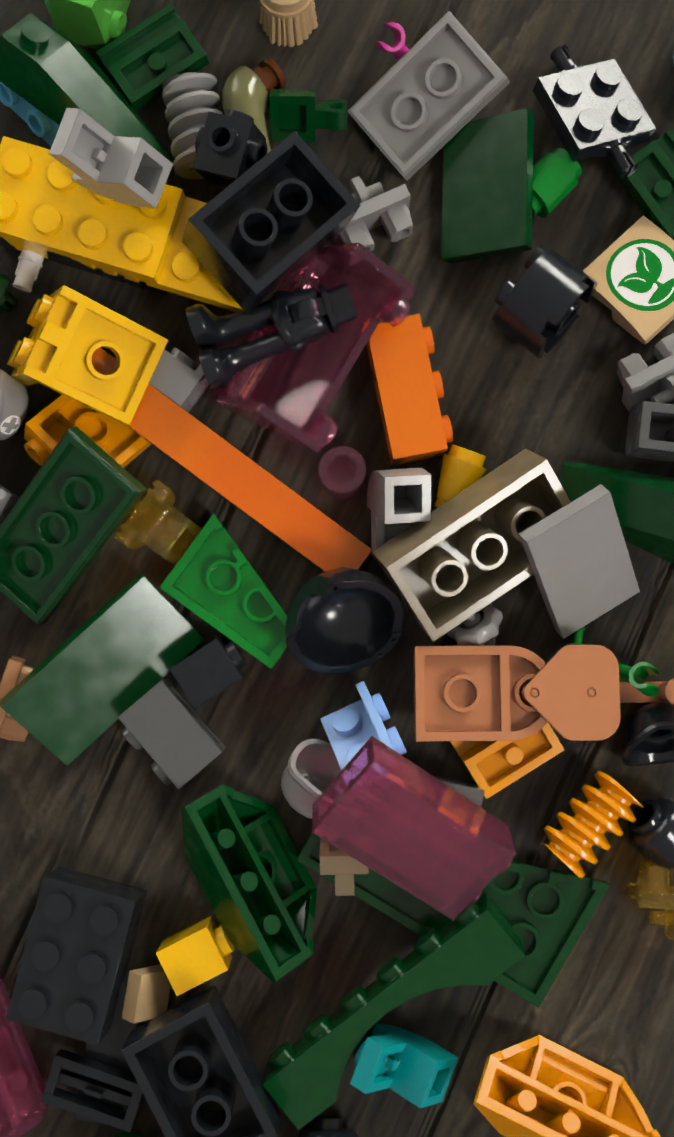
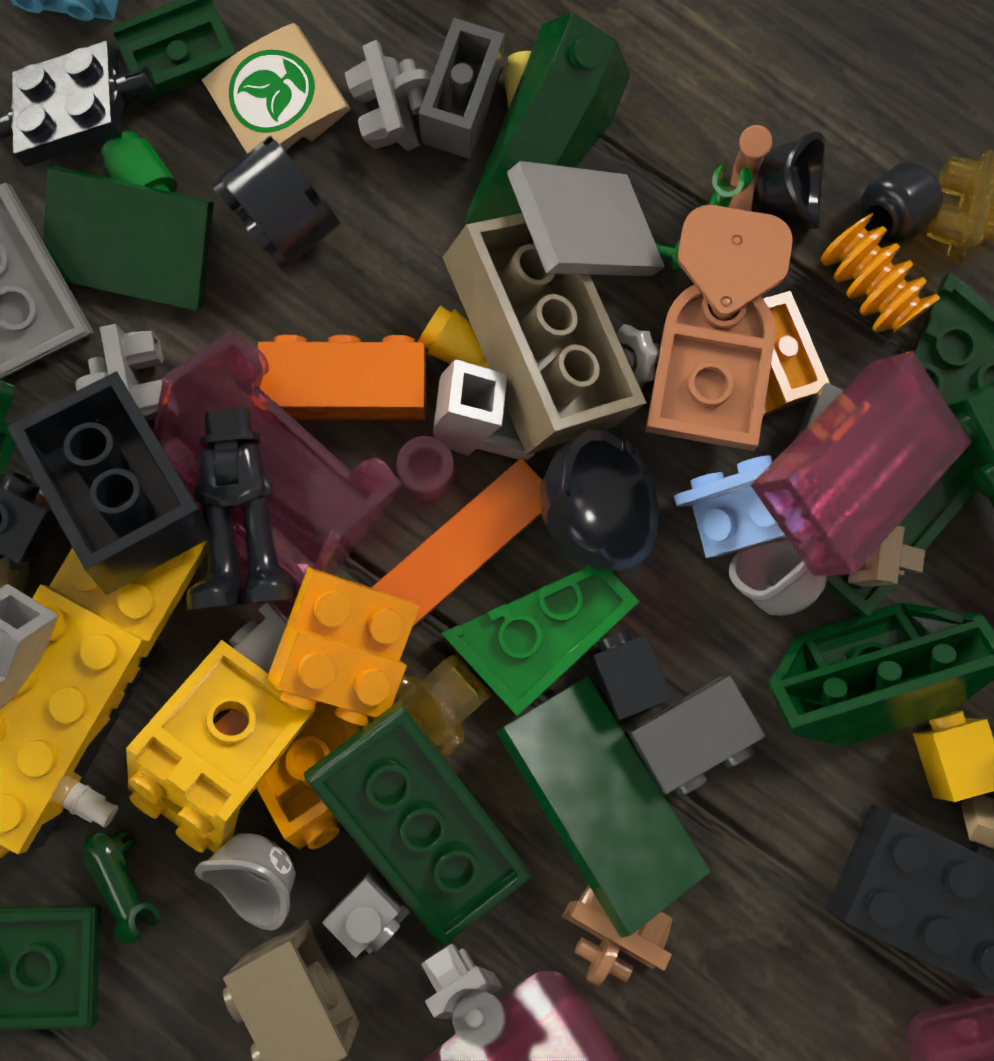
camera: 85 degrees left, 5 degrees down
none -> light orange plate [267,567,420,726]

